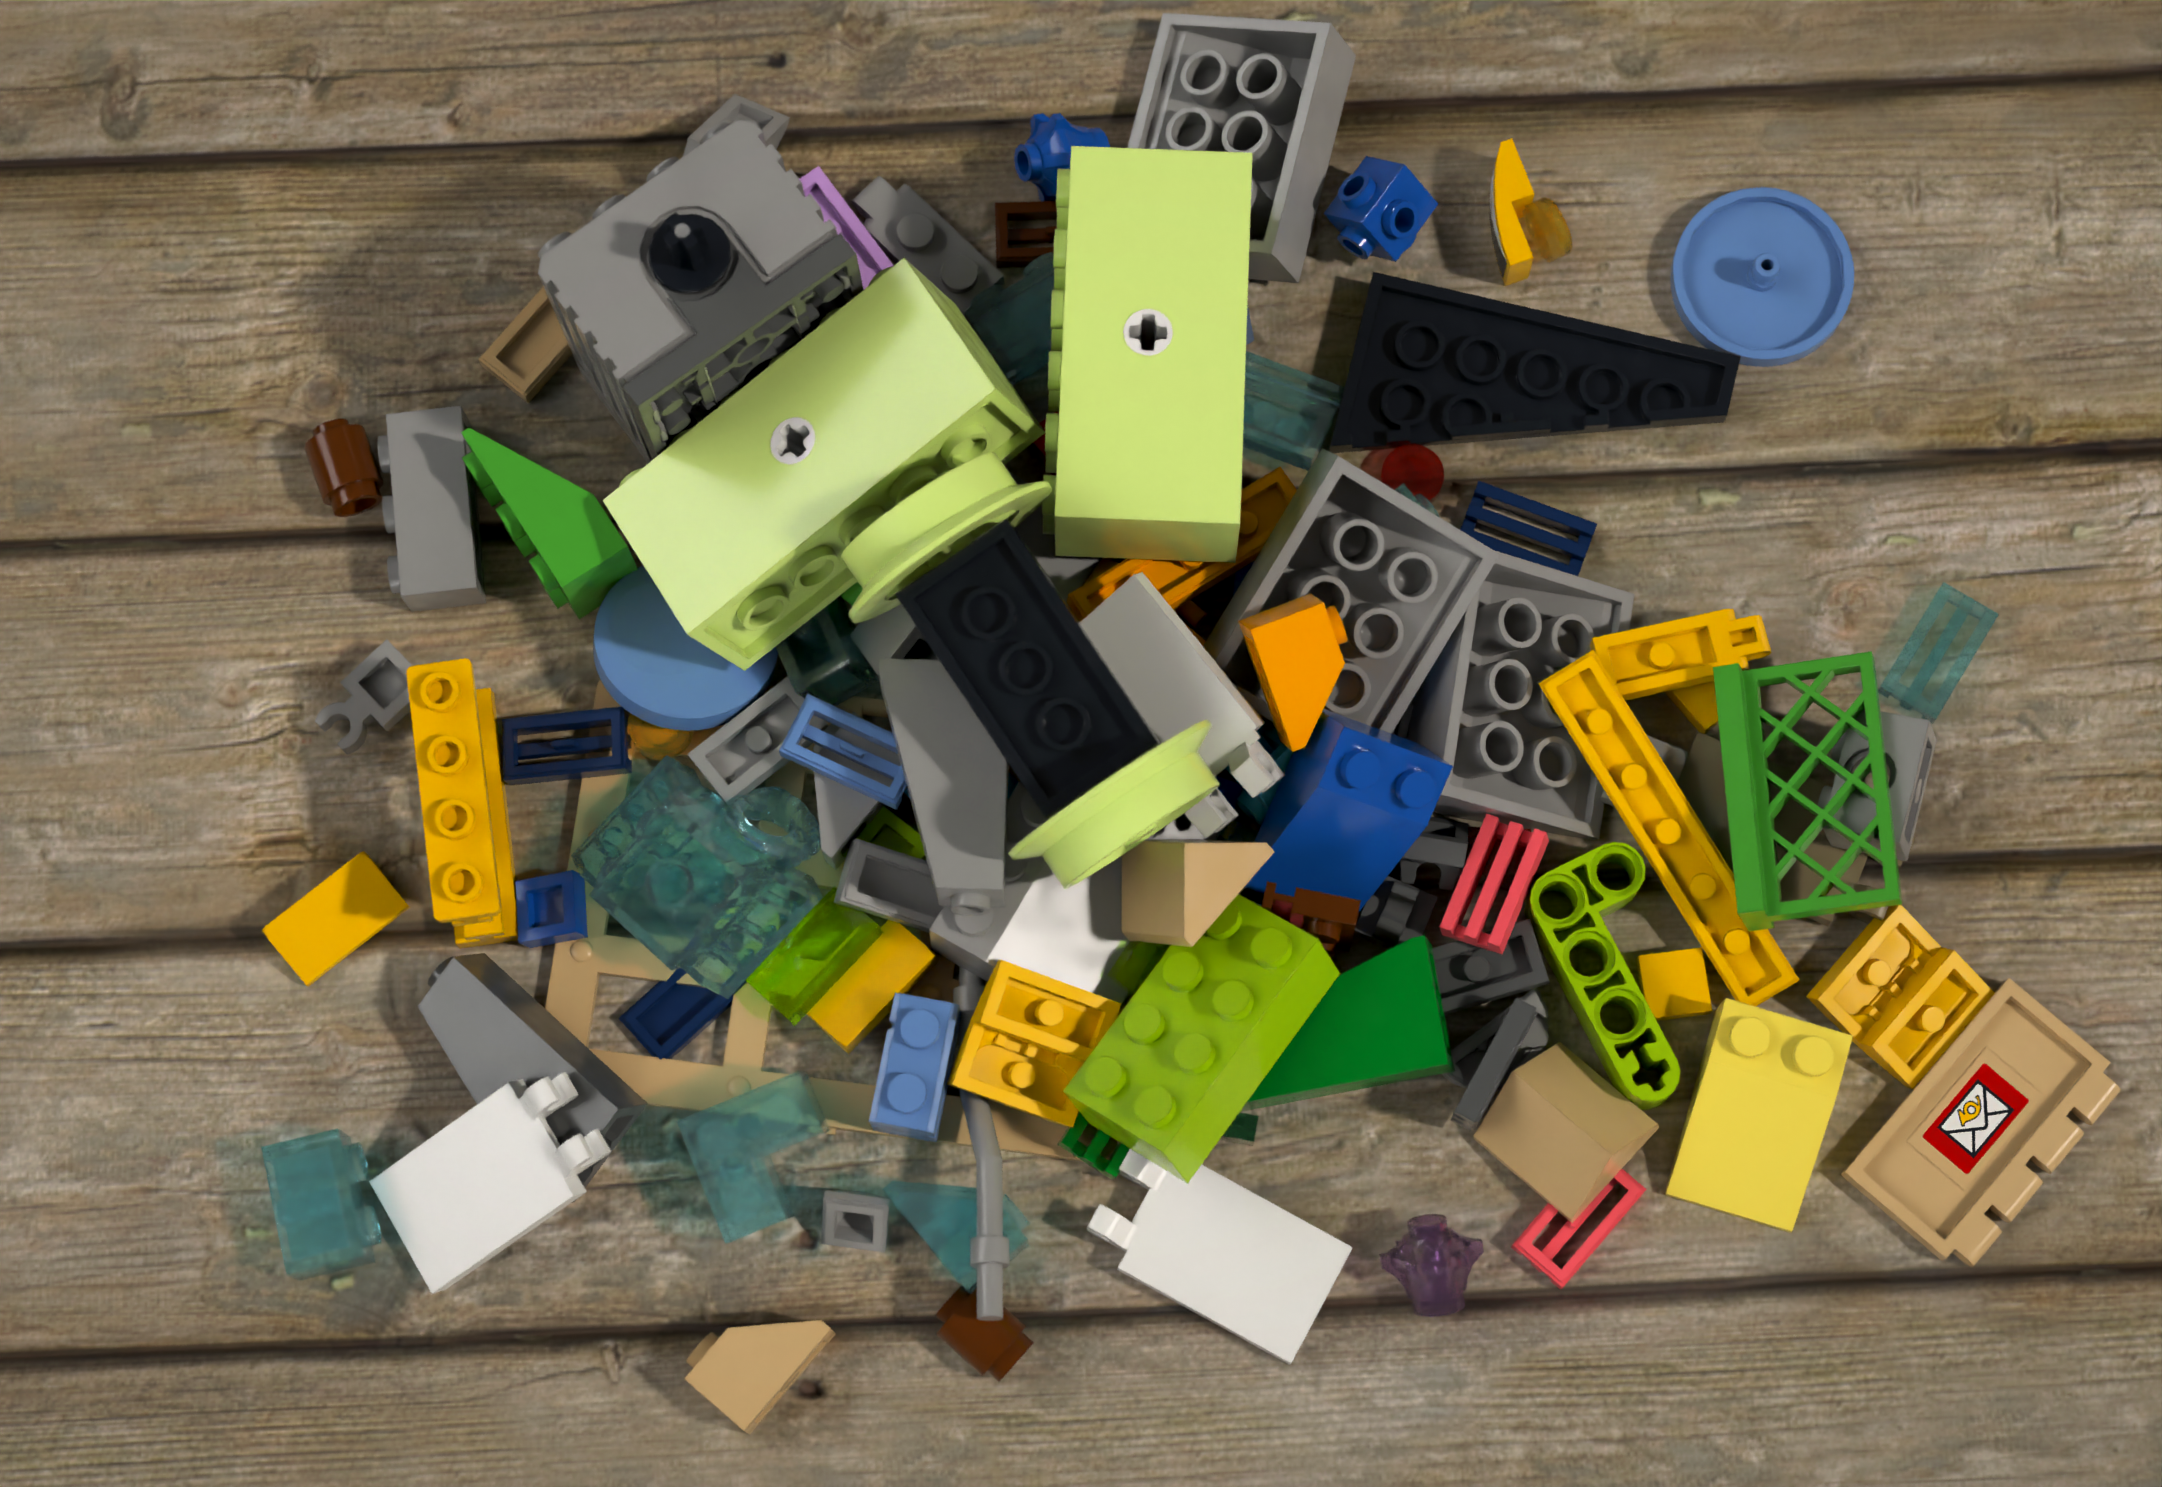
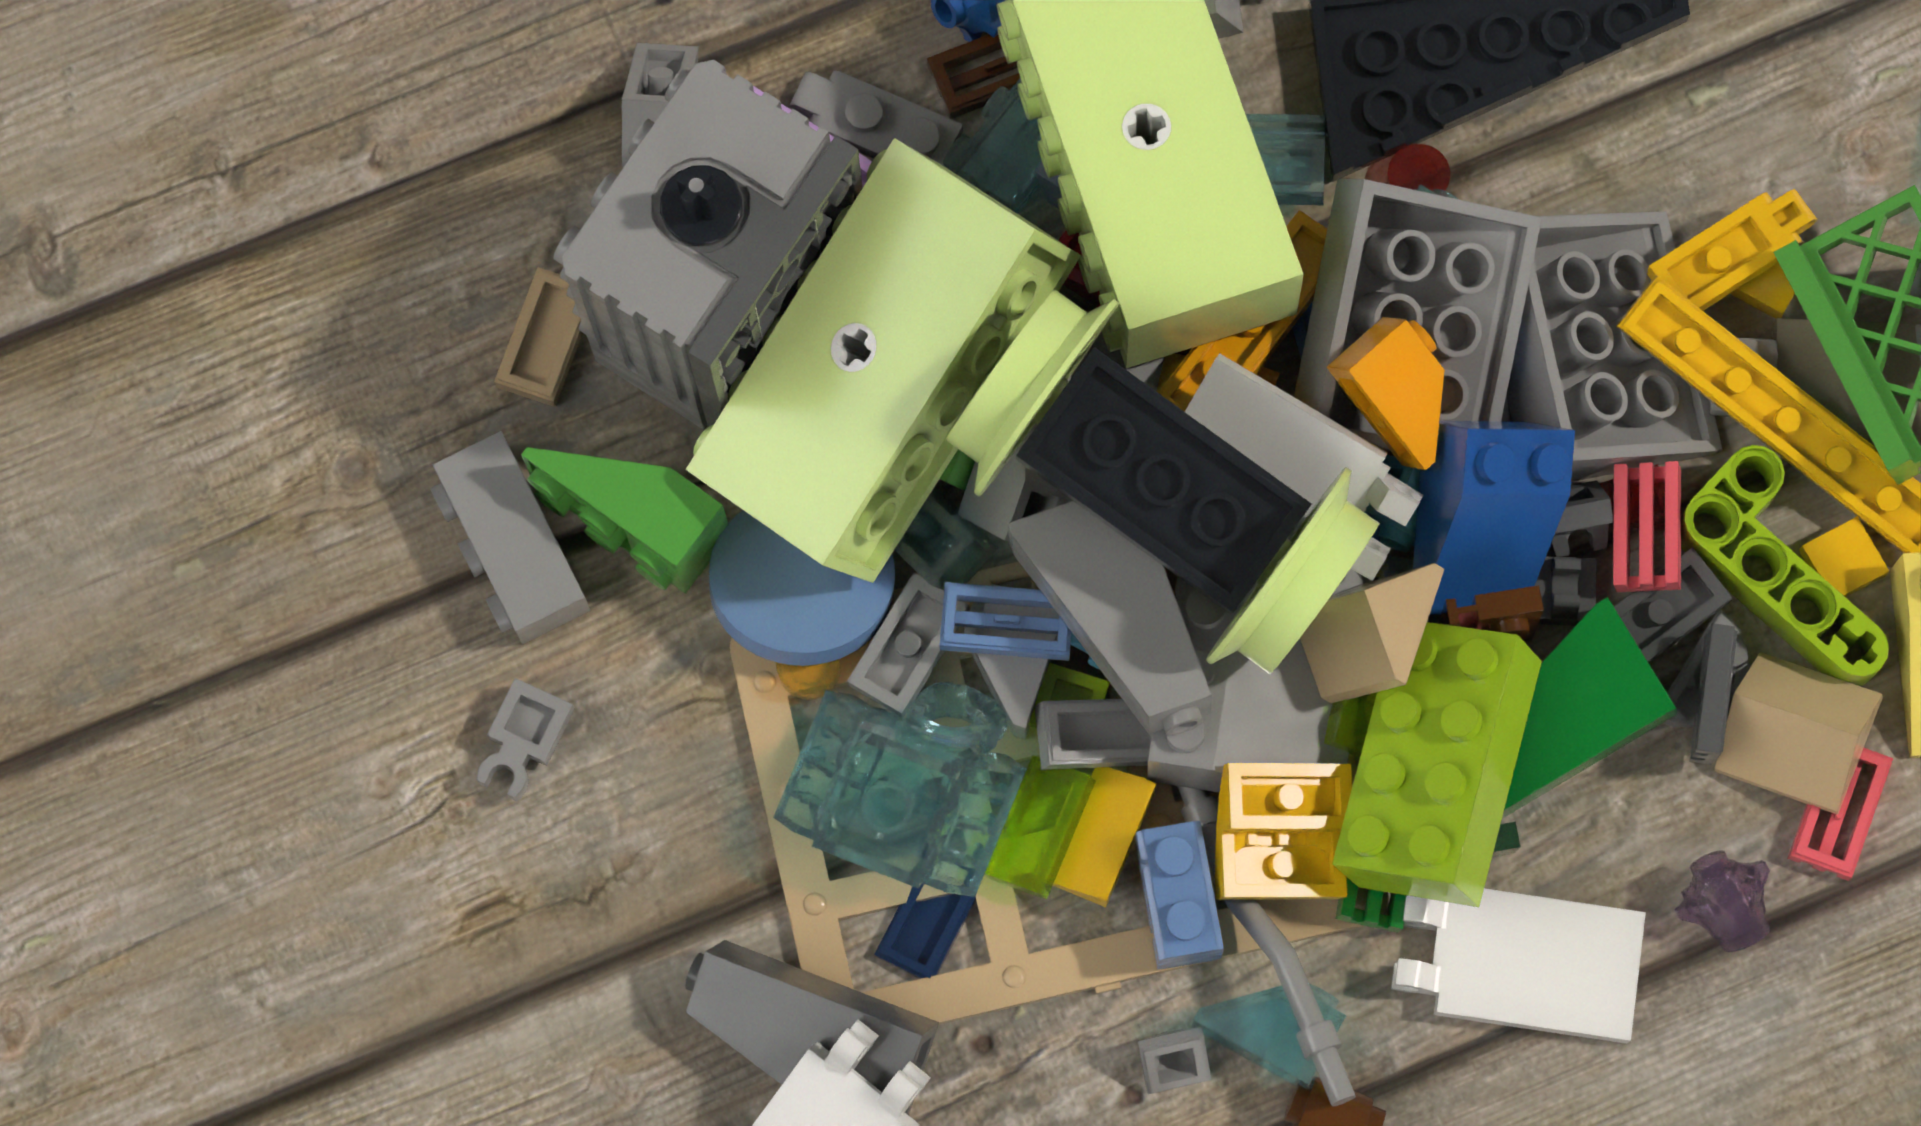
camera: 20 degrees left, 0 degrees up
yellow slope [262,851,410,987] -> none
reddish brown brick [304,419,384,517] -> none
yellow fence [406,658,518,949] -> none
dark blue tile [502,706,632,786] -> none
blue tile [515,870,588,948] -> none
clear light blue brick [677,1071,830,1244] -> none
dark blue tile [1460,481,1597,576] -> none

